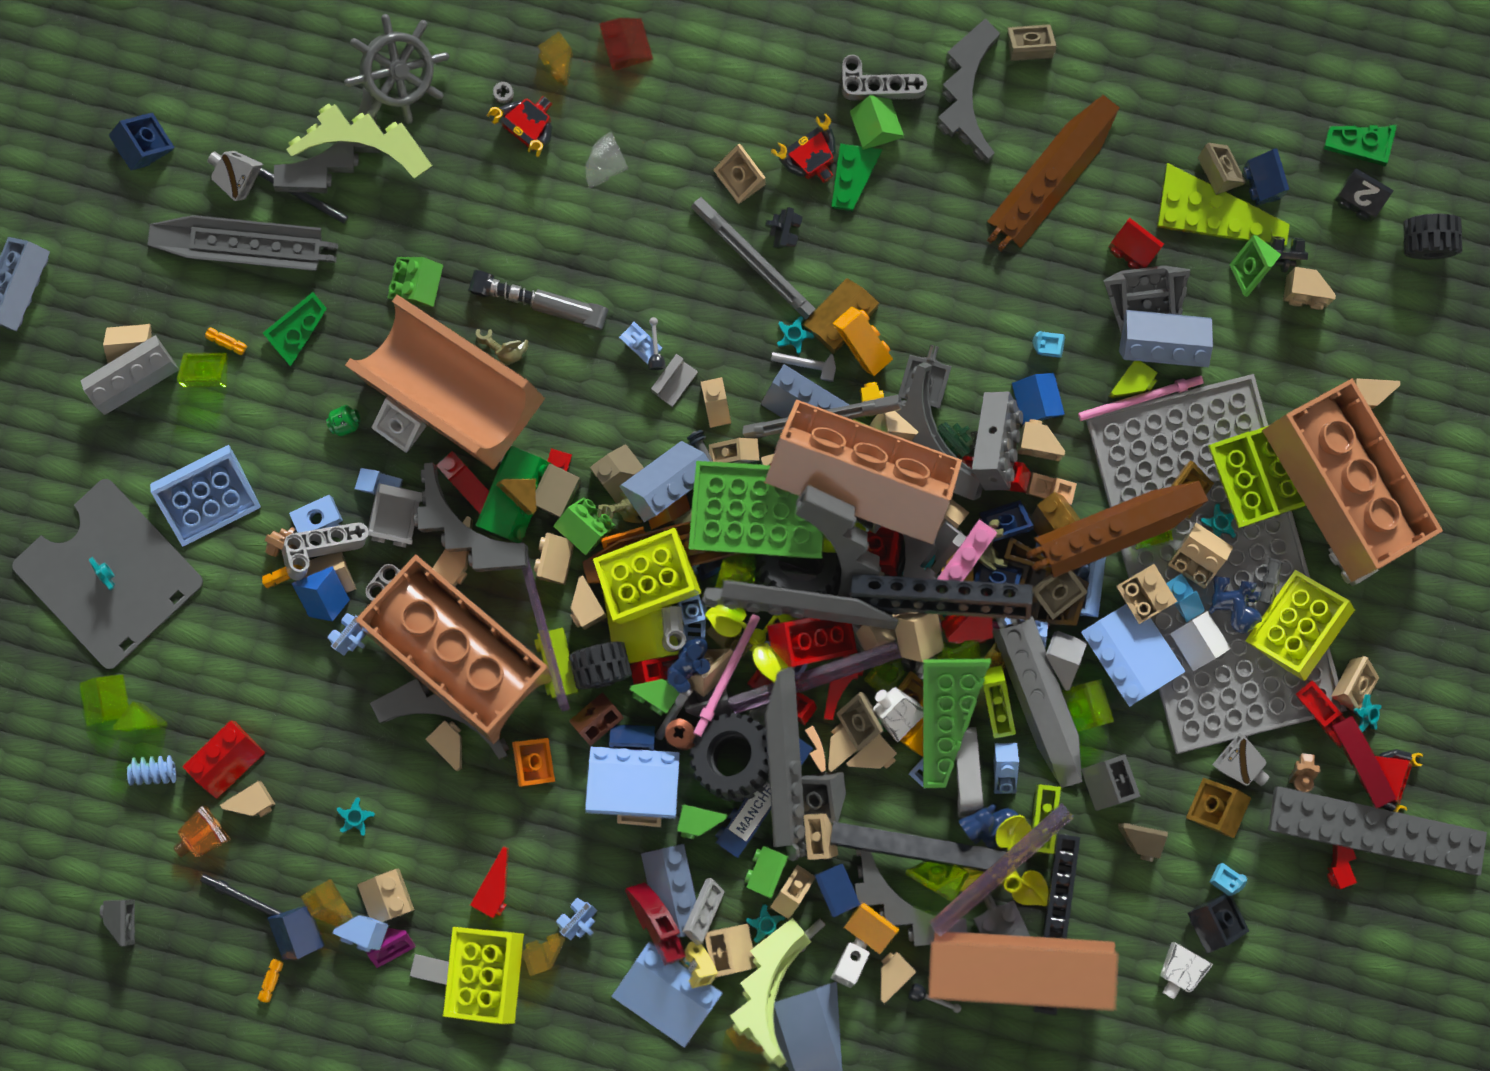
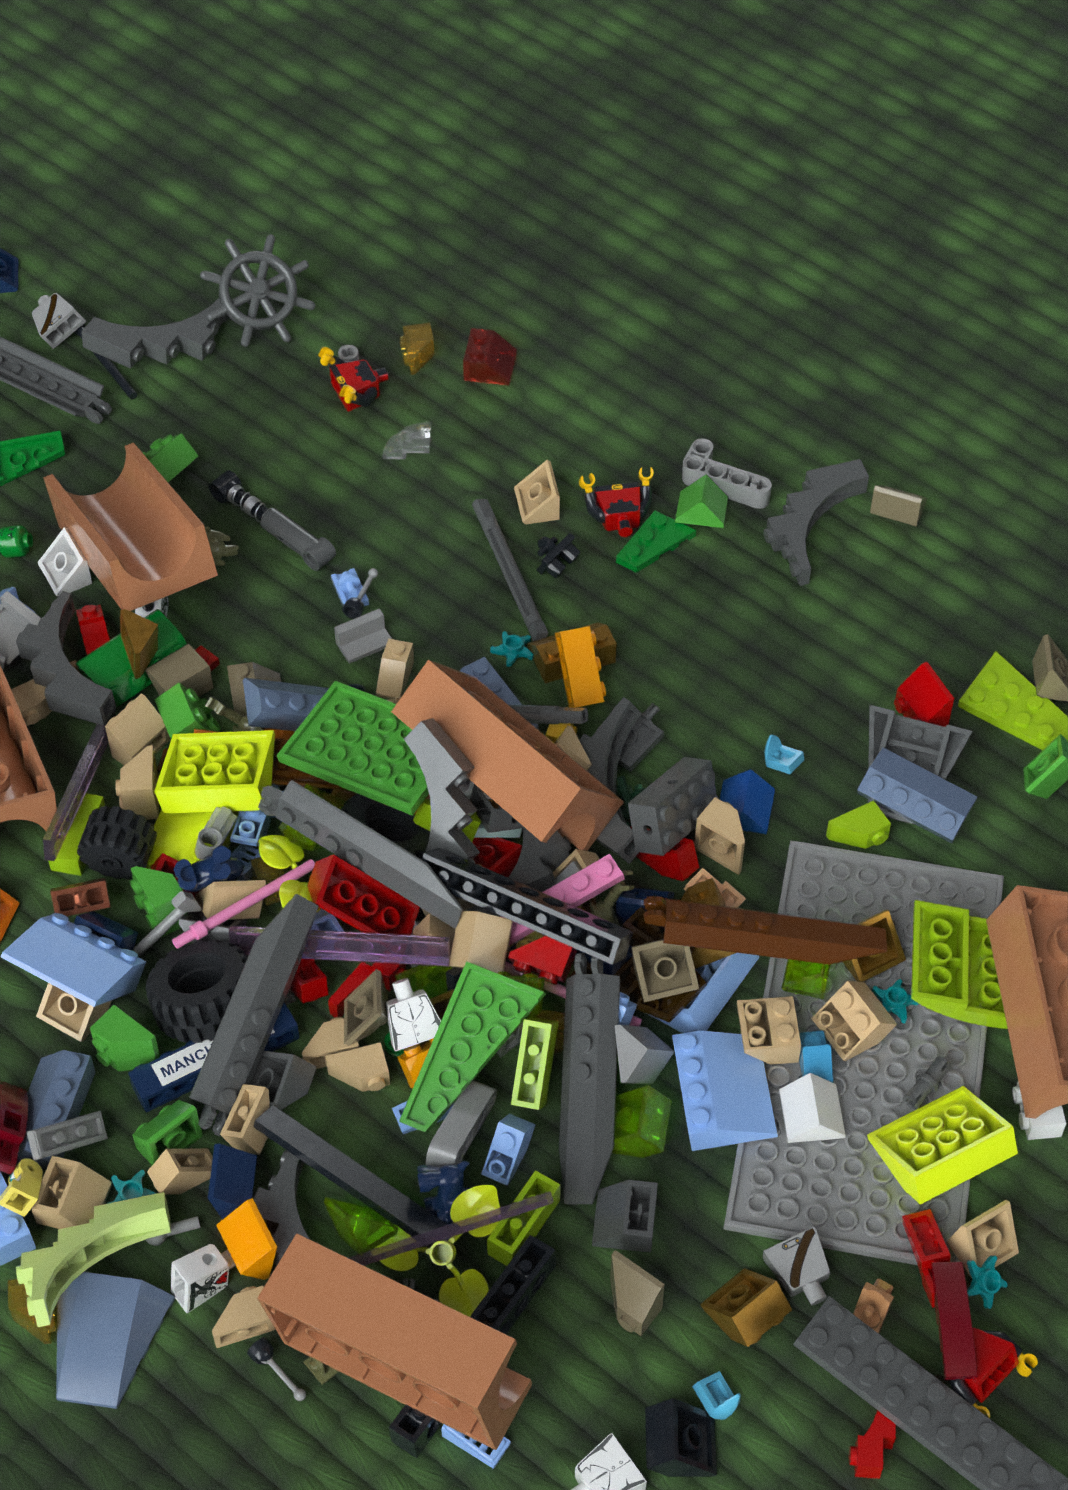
camera: 25 degrees right, 30 degrees down
yellowish green arch [286,104,432,178] -> none
copper piece [665,719,698,750] -> none
light grey piece [771,352,836,382] -> none
light nougat slope [805,726,825,773] -> none
reddish brown hinge [987,95,1120,252] -> none
bright pink bar [1078,376,1203,421] -> none
dark blue animal [1209,576,1262,634] -> none

